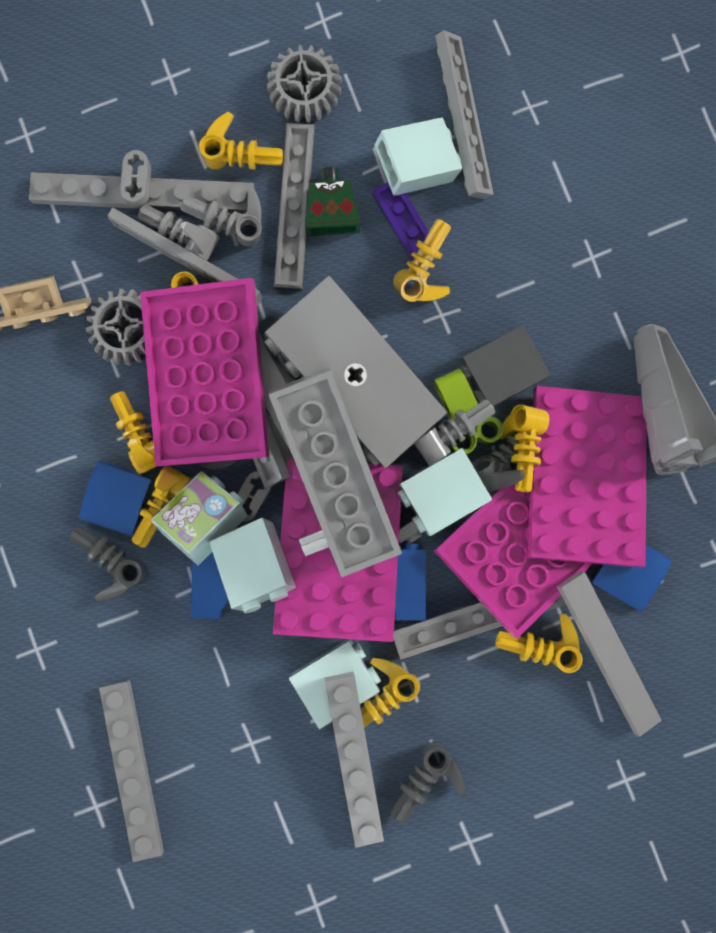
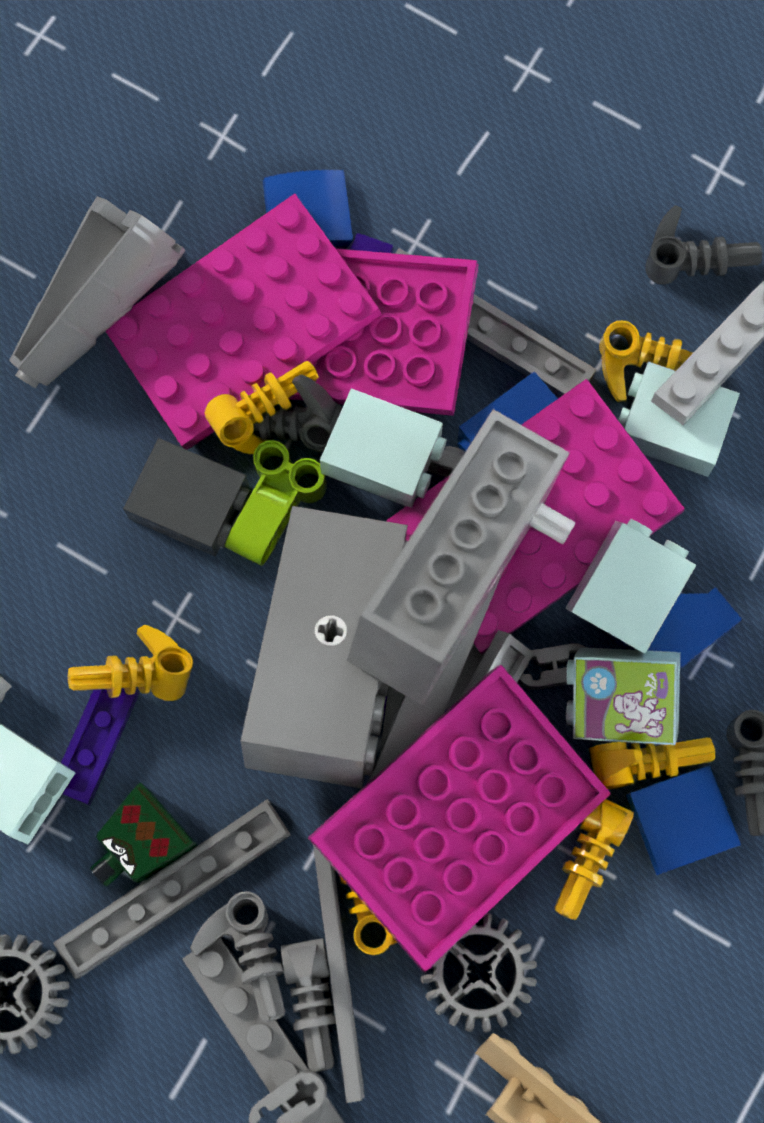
camera: 125 degrees left, 10 degrees down
yellow piece [199,112,283,170] -> none
light grey piece [414,399,495,466] -> none
yellow piece [495,613,582,673] -> none
light grey tile [557,571,662,737] -> none

